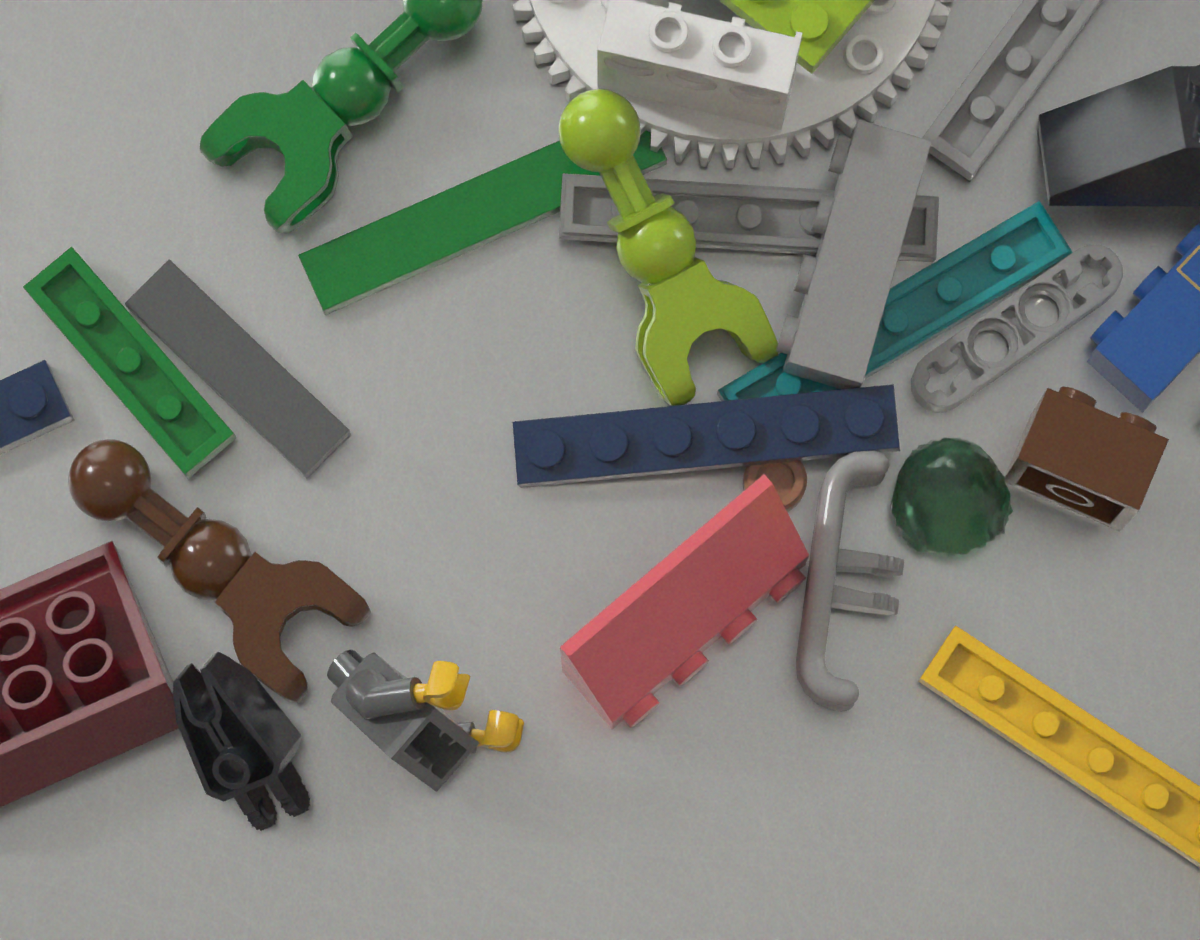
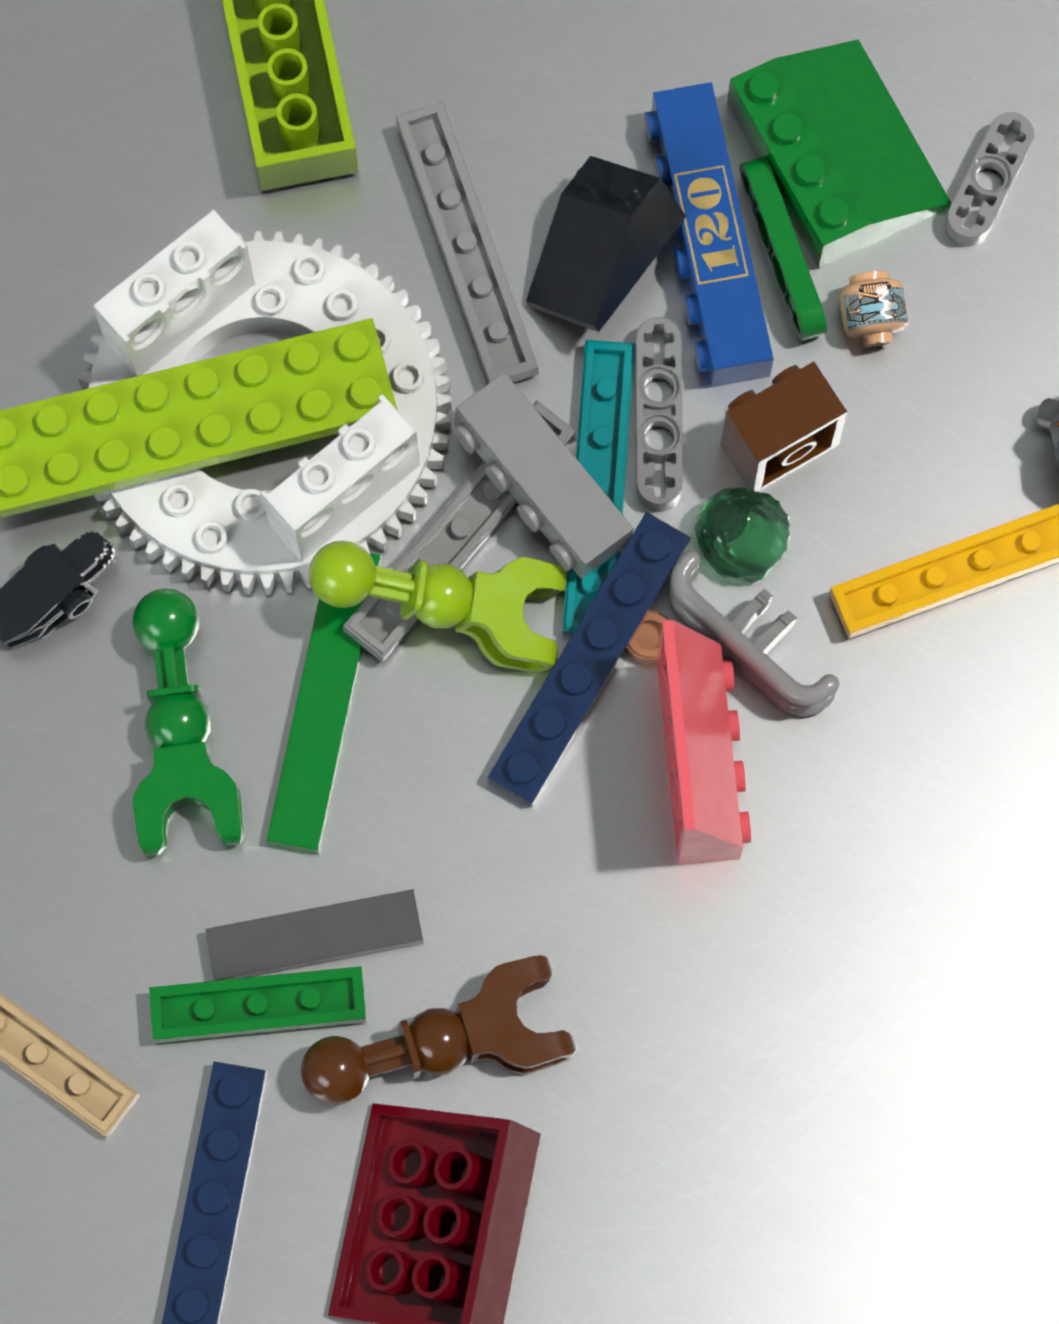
camera: 55 degrees left, 5 degrees down
black hinge [173,652,310,831] -> none
dark grey torso [327,650,524,792] -> none

